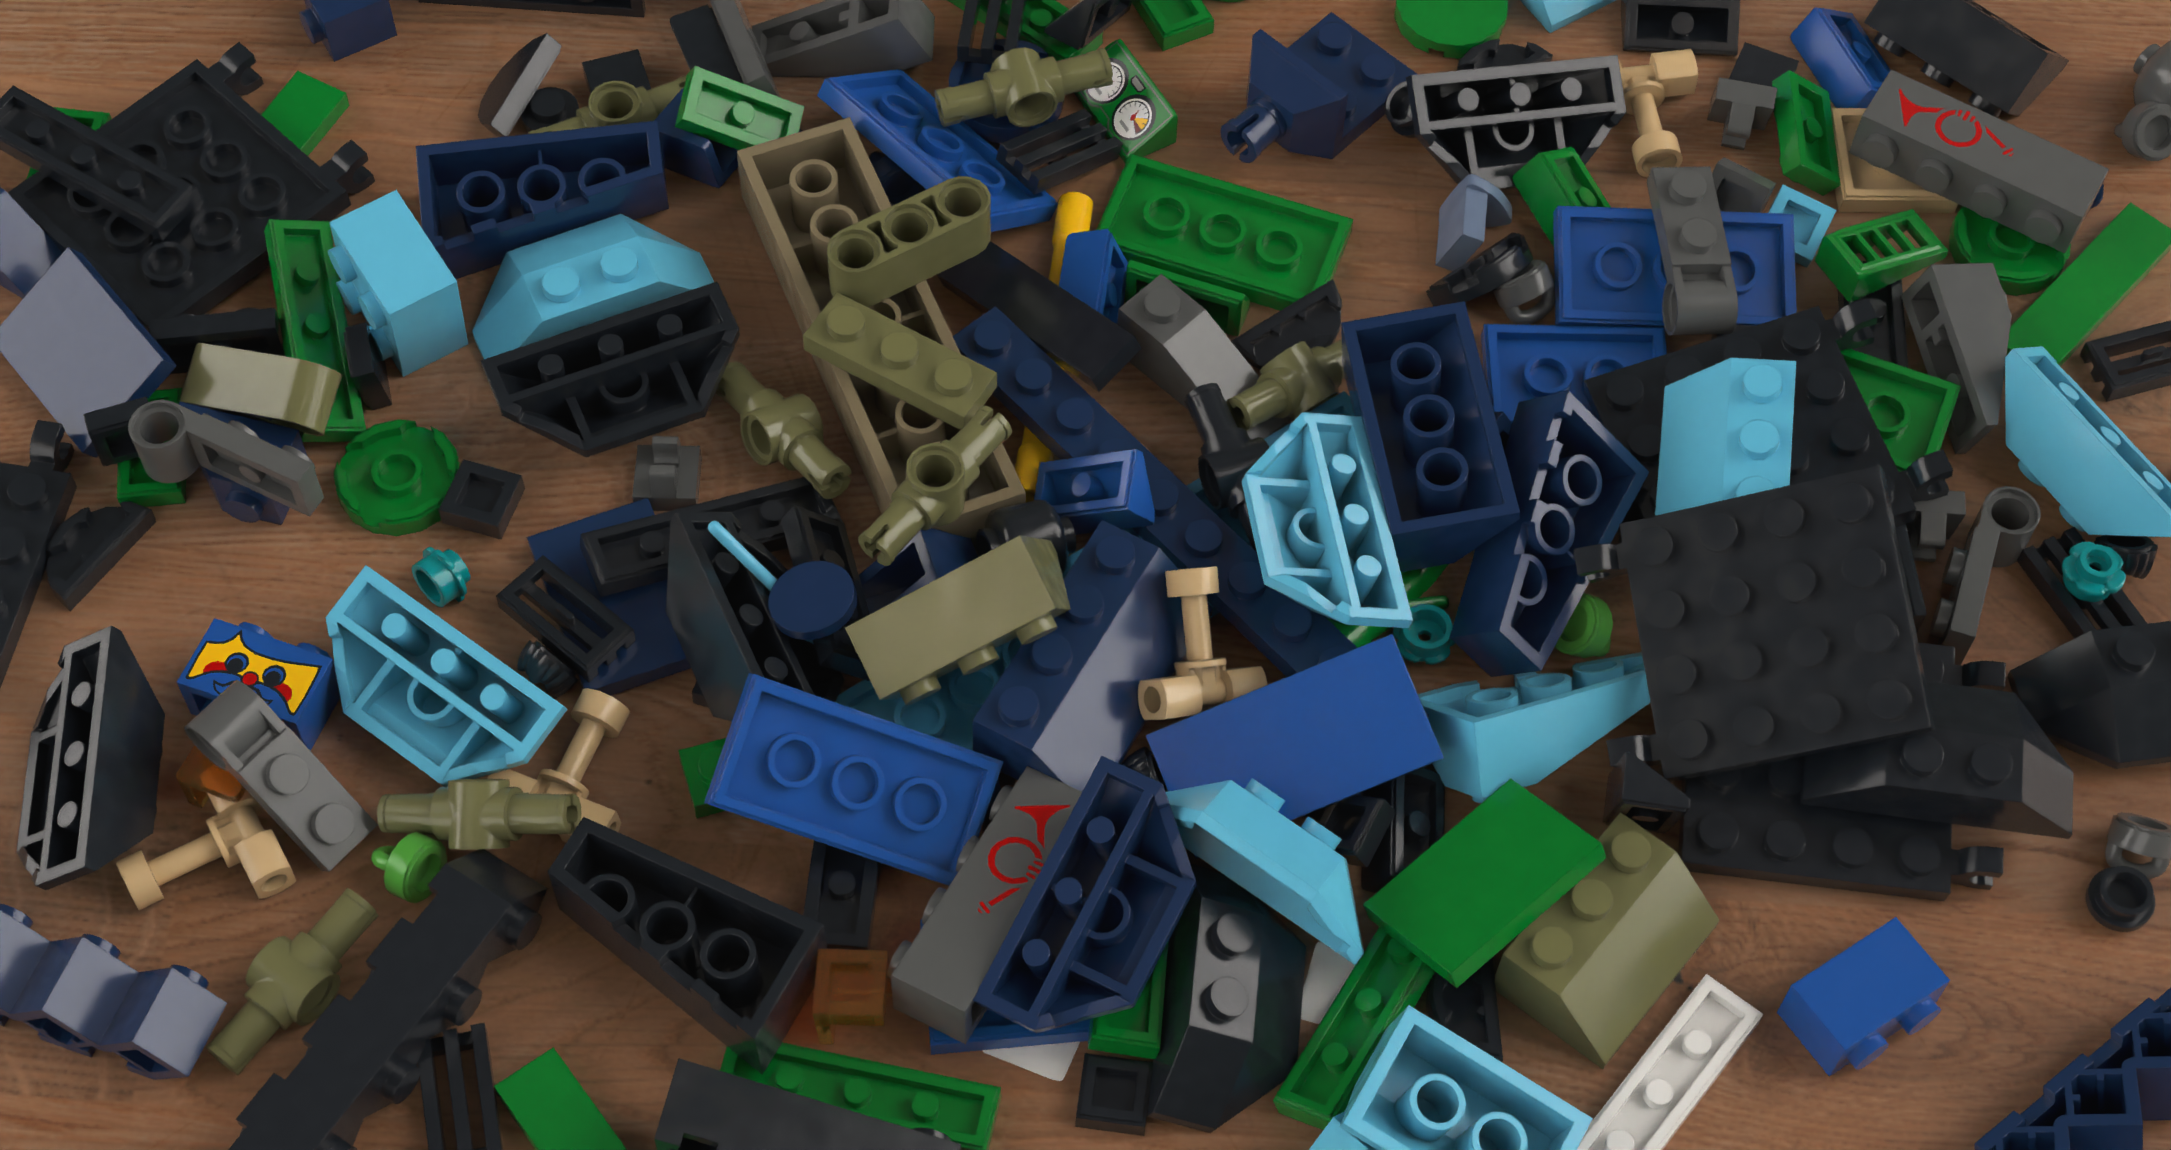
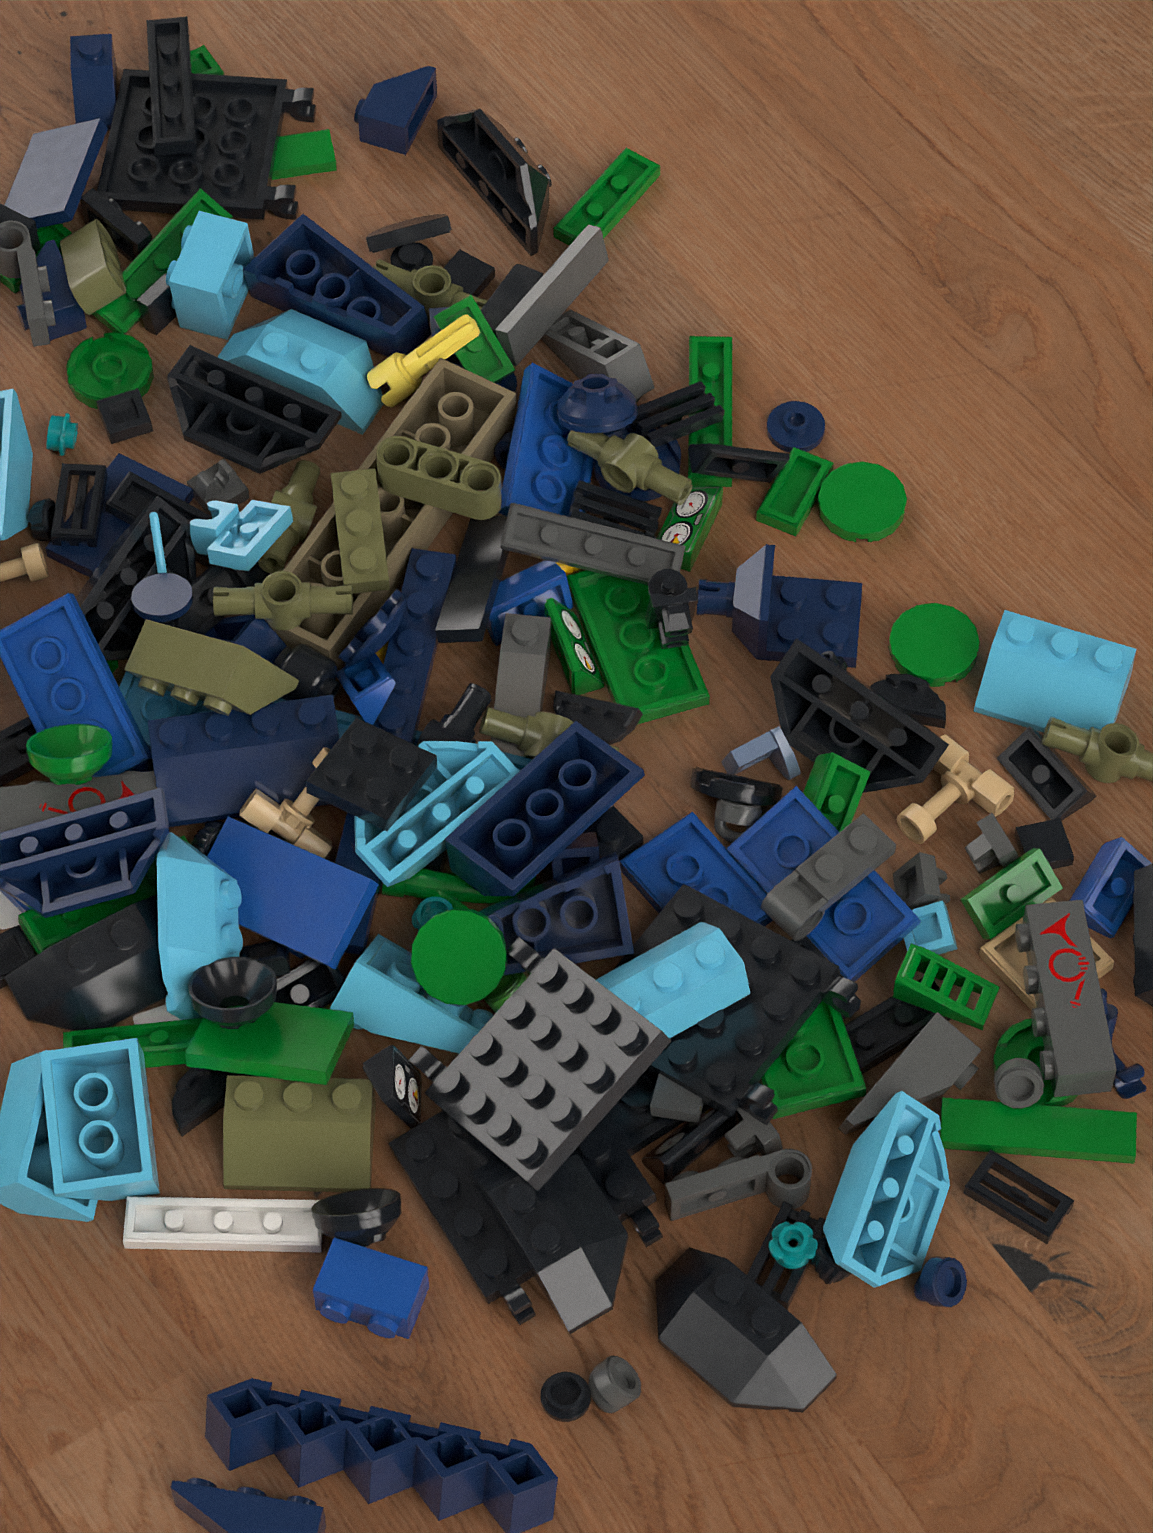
camera: 55 degrees right, 0 degrees up
none -> green piece [26,724,113,785]
none -> black piece [188,957,277,1029]
none -> medium azure plate [190,500,293,571]
none -> black plate [306,718,437,832]
none -> black piece [311,1188,402,1247]
none -> dark blue dish [338,589,408,667]
none -> light yellow piece [367,314,480,408]
none -> green tile [411,908,508,1005]
none -> dark grey tile [500,502,686,585]
none -> dark blue piece [557,374,638,433]
none -> black hips [645,569,698,649]
none -> dark grey tile [994,1058,1044,1109]

